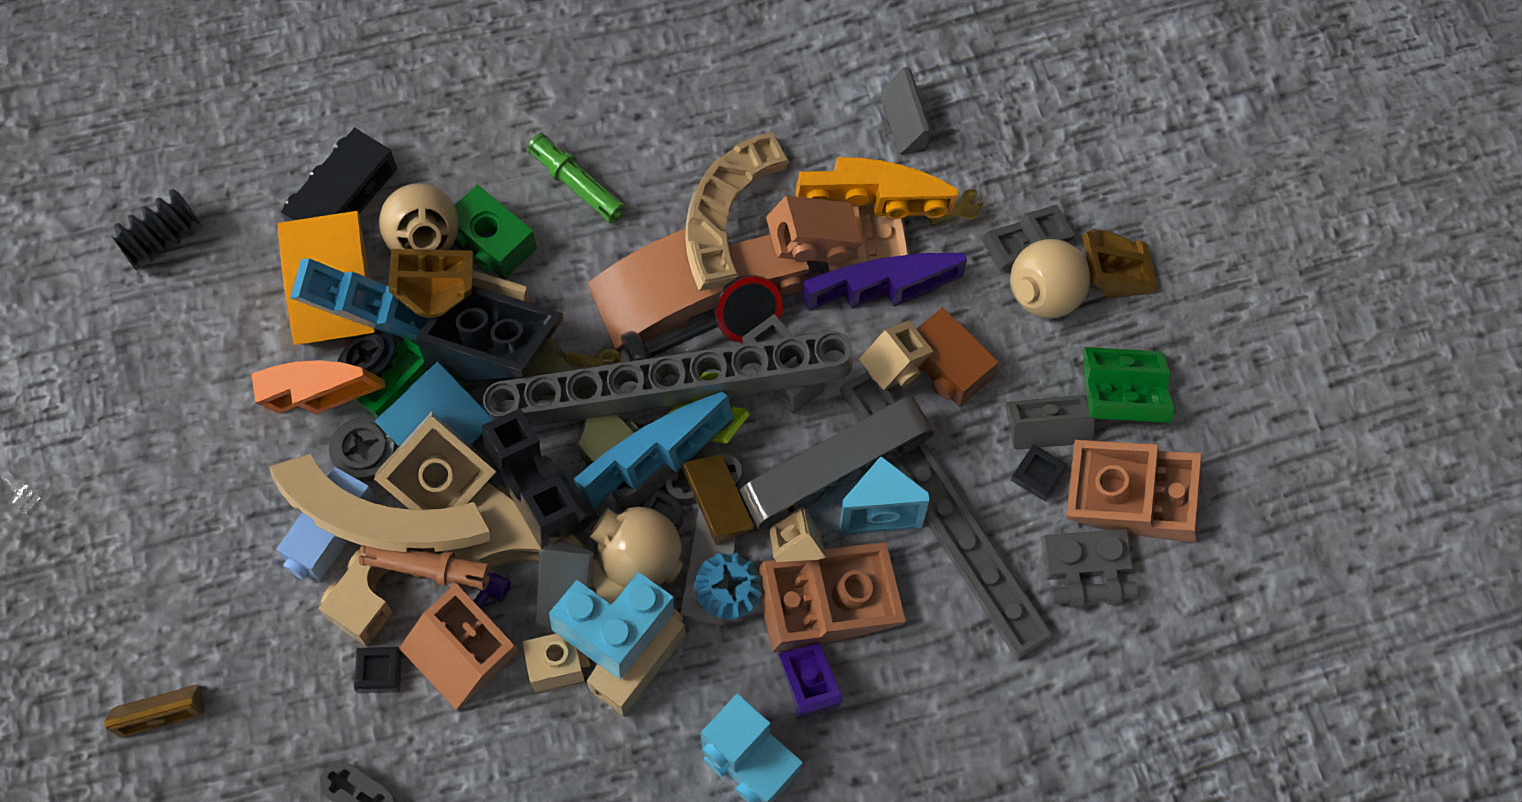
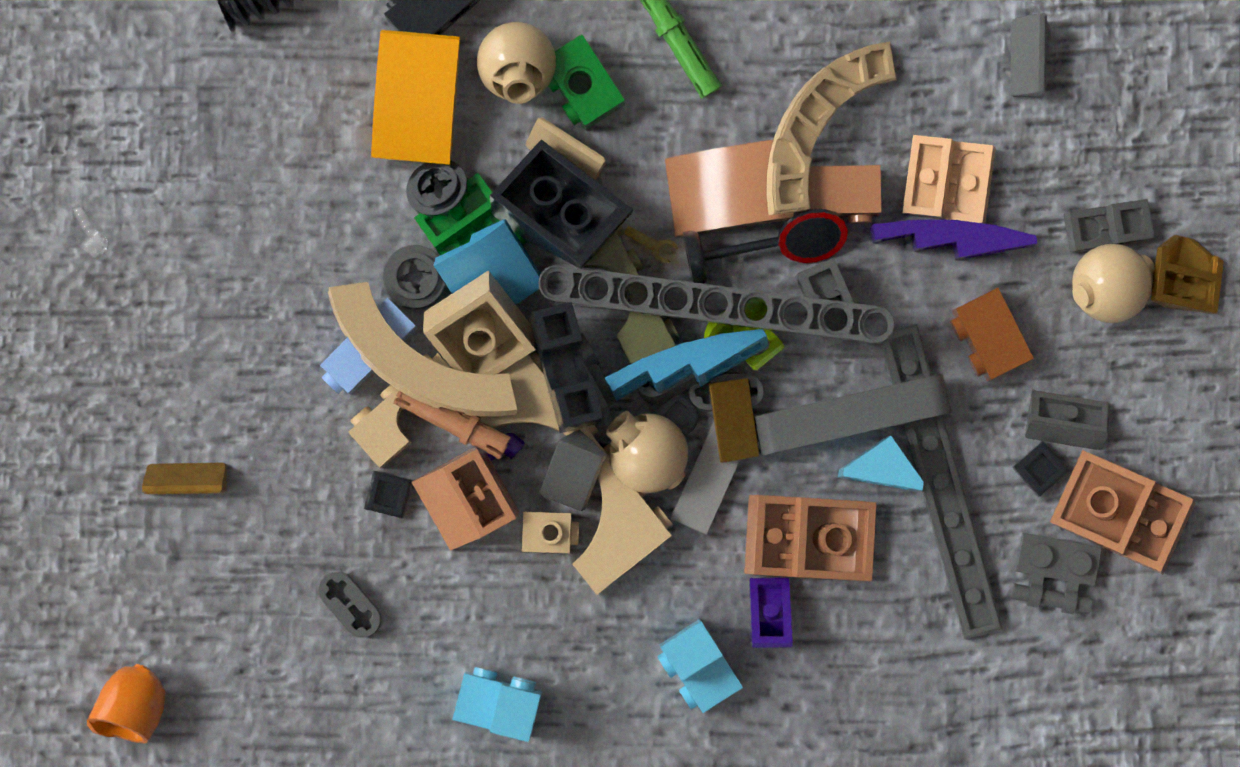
camera: 15 degrees right, 20 degrees up
orange slope [251,360,385,415] -> none
dark azure slope [290,258,430,341] -> none
pearl gold slope [389,249,473,318] -> none
medium azure brick [549,572,674,680] -> none
dark azure gear [694,552,762,620] -> none
nougat brick [766,195,863,265] -> none
tan slope [769,506,826,562] -> none
light orange slope [795,157,958,219] -> none
tan brick [859,320,933,390] -> none
clear yellow hand [928,189,983,226] -> none
green slope [1083,347,1175,423] -> none

